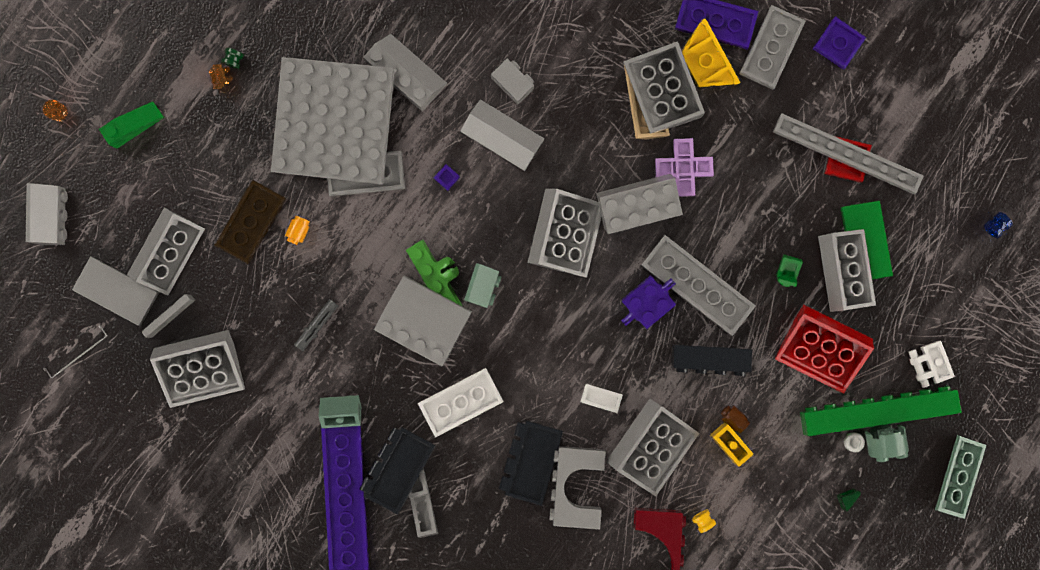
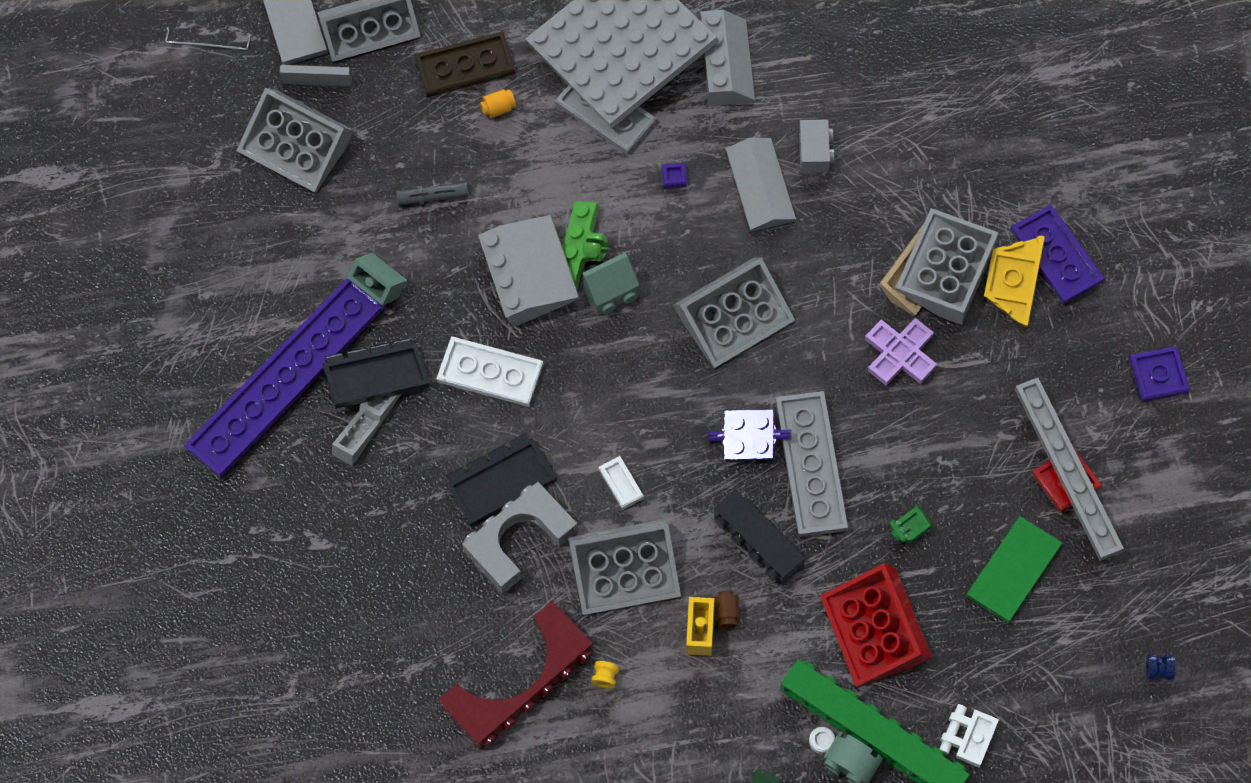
camera: 45 degrees right, 20 degrees down
light grey brick [596,174,683,234] -> none
light grey tile [739,5,806,90] -> none
light grey slope [818,229,876,312] -> none

